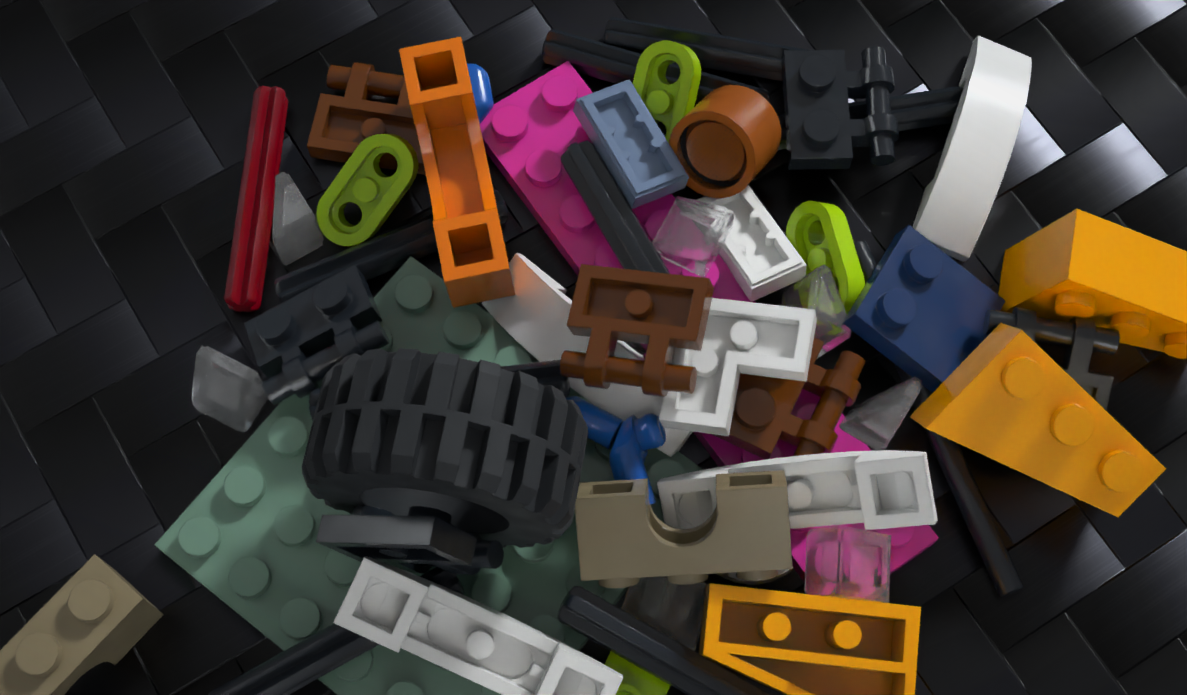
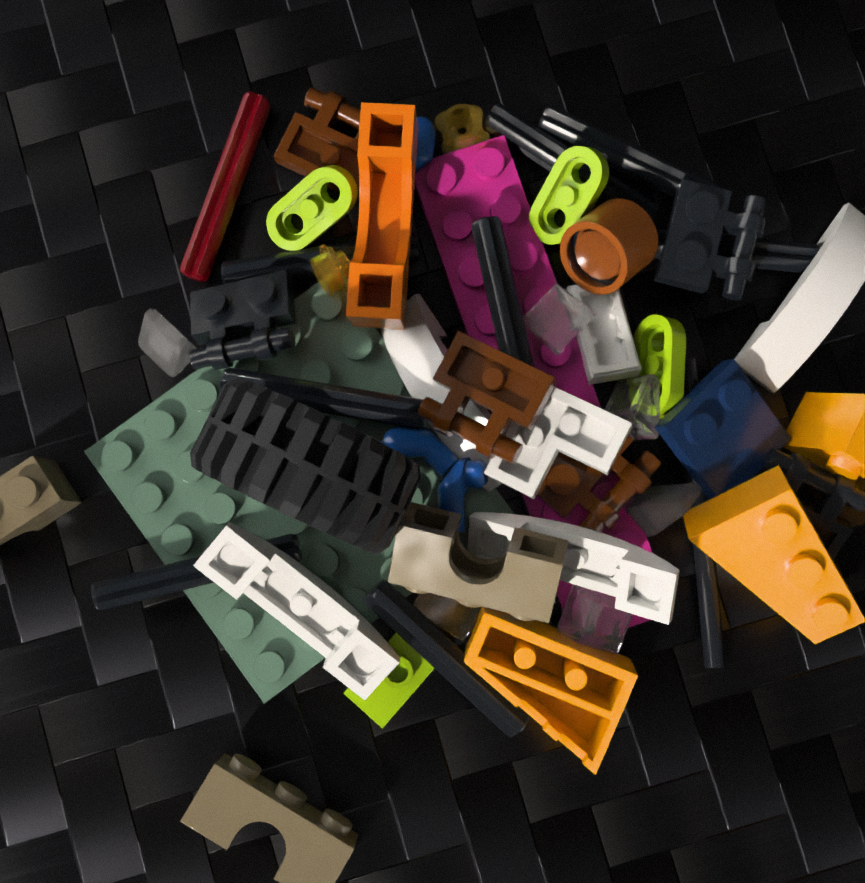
camera: 15 degrees right, 15 degrees up
clear slope [272,171,324,265] -> none
black plate [316,506,504,575] -> none
sand blue plate [573,79,689,209] -> none
none -> clear yellow plate [310,244,350,297]
none -> clear yellow plate [435,104,490,154]

